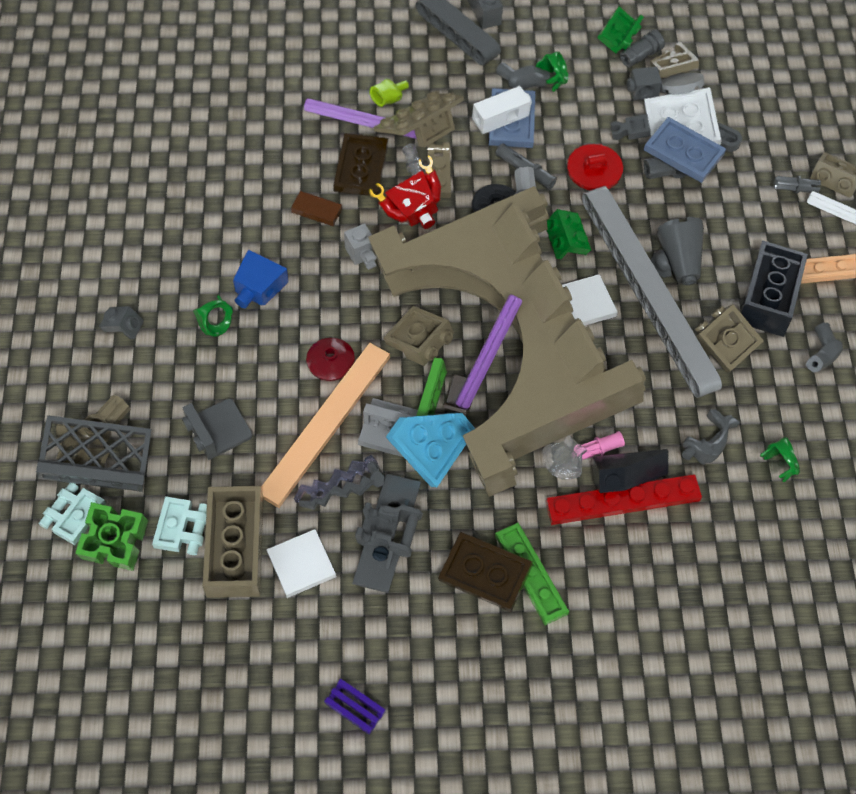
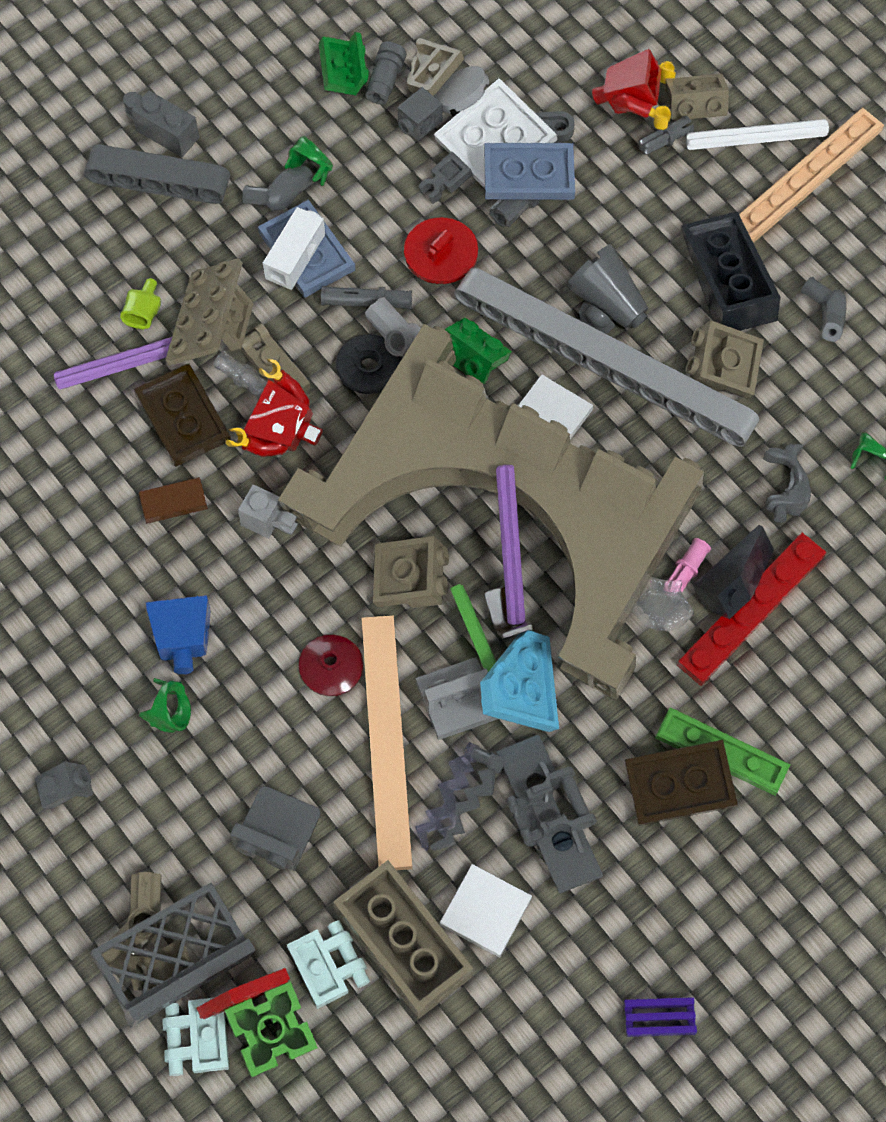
camera: 35 degrees left, 5 degrees up
none -> red tile [196,968,290,1020]
none -> red torso [592,49,676,130]

